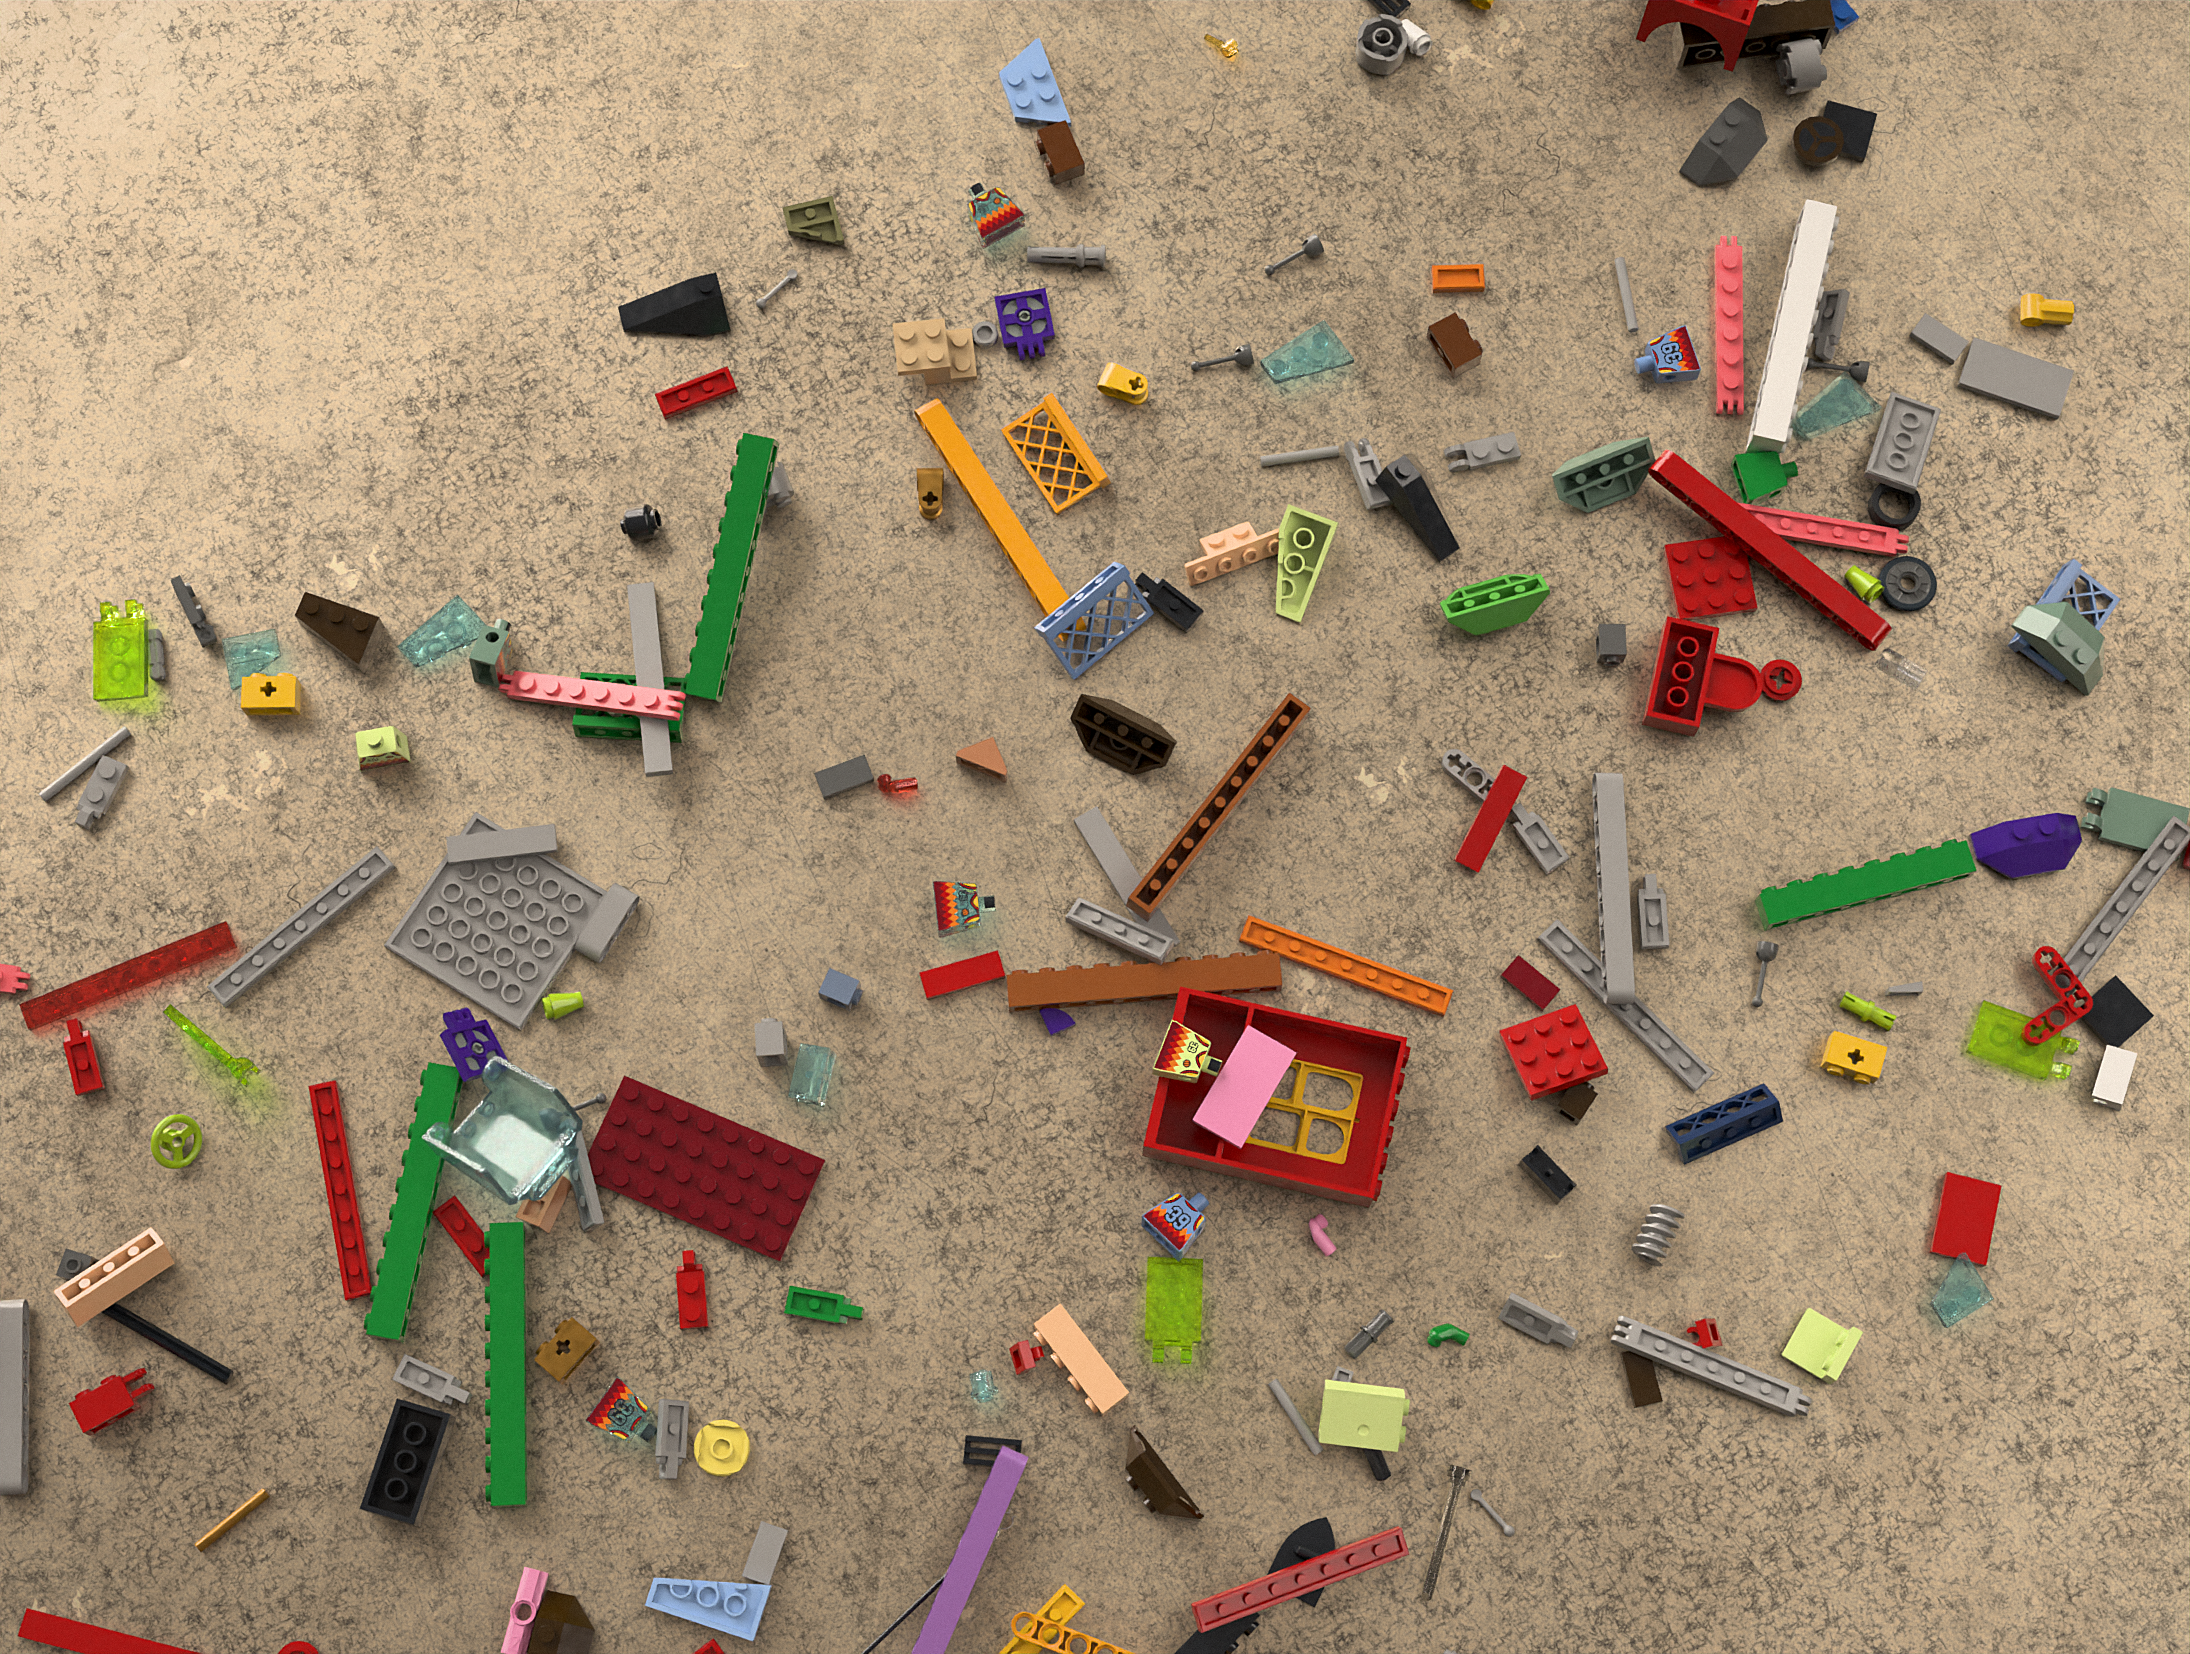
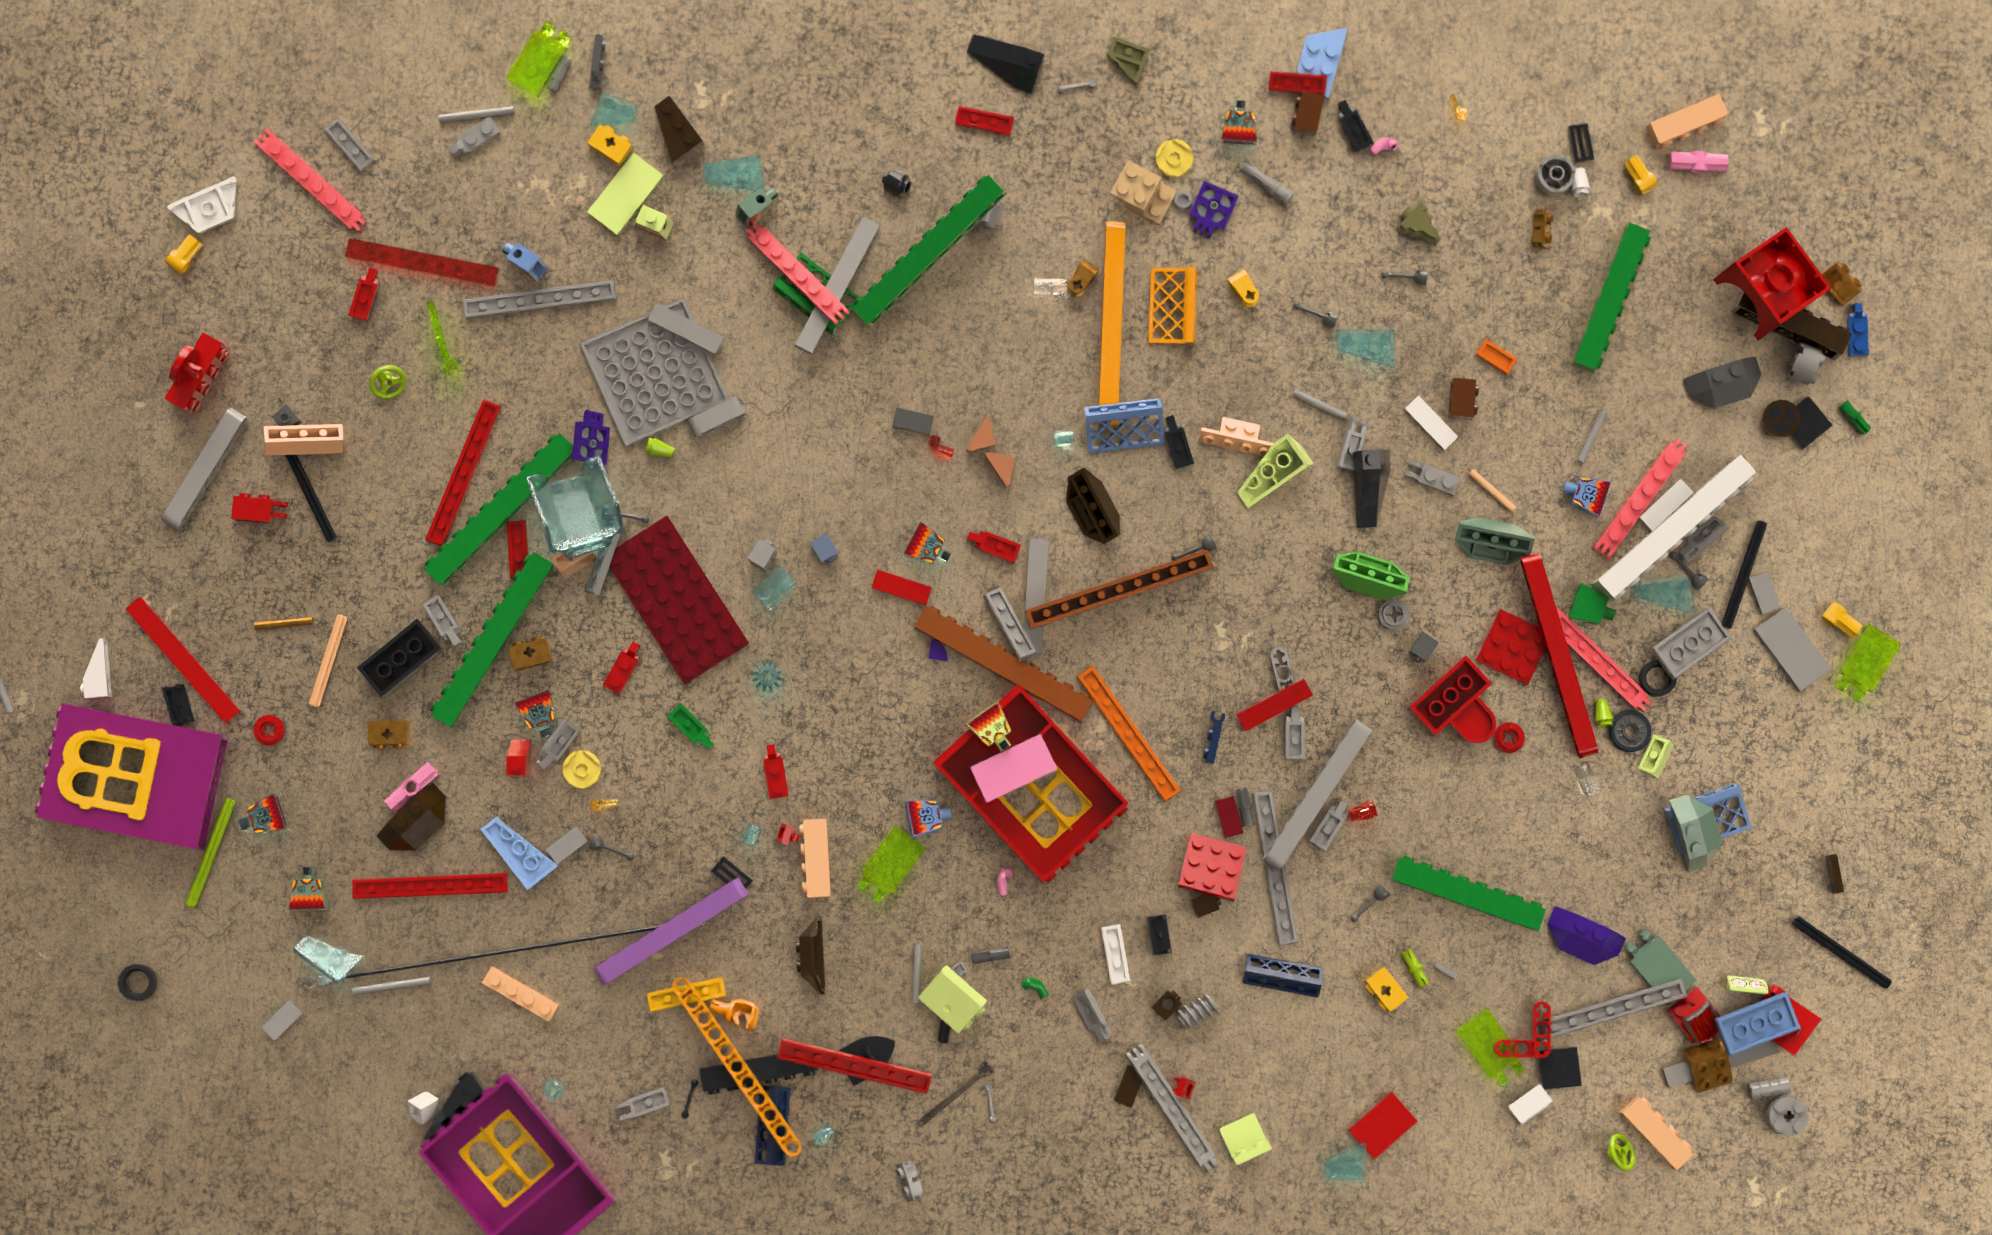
camera: 30 degrees right, 10 degrees up
none -> light nougat axle [309,614,348,707]
none -> pearl gold brick [368,720,410,749]
none -> medium blue torso [502,243,548,282]
none -> red slope [506,739,532,778]
none -> yellowish green tile [587,153,664,236]
none -> dark grey hinge [588,834,634,861]
none -> clear yellow hand [590,799,618,810]
none -> light orange piece [710,999,760,1032]
none -> clear light blue gear [752,660,784,692]
none -> red hinge [763,744,789,799]
none -> nougat slope [966,417,996,454]
none -> red hinge [967,531,1021,563]
none -> clear hinge [1033,278,1068,296]
none -> clear light blue hose [1054,428,1074,447]
none -> white tile [1101,924,1130,985]
none -> dark brown brick [1151,990,1182,1021]
none -> light yellow tile [1155,139,1193,177]
none -> dark grey hinge [1172,535,1217,561]
none -> dark blue plate [1203,711,1225,765]
none -> dark grey axle [1236,788,1255,827]
none -> red tile [1269,71,1327,95]
none -> black hinge [1338,100,1374,153]
none -> clear red cone [1348,801,1378,822]
none -> bright pink arm [1369,138,1398,156]
none -> light grey gear [1378,599,1409,630]
none -> olive rock [1396,202,1441,244]
none -> white tile [1404,396,1458,450]
none -> light nougat bar [1468,469,1516,512]
none -> pearl gold hinge [1532,208,1553,249]
none -> green brick [1571,222,1651,373]
none -> yellowish green slope [1638,734,1674,779]
none -> white tile [1639,479,1694,532]
none -> black axle [1721,521,1767,629]
none -> clear neon green tile [1835,624,1902,702]
none -> green axle [1839,400,1871,435]

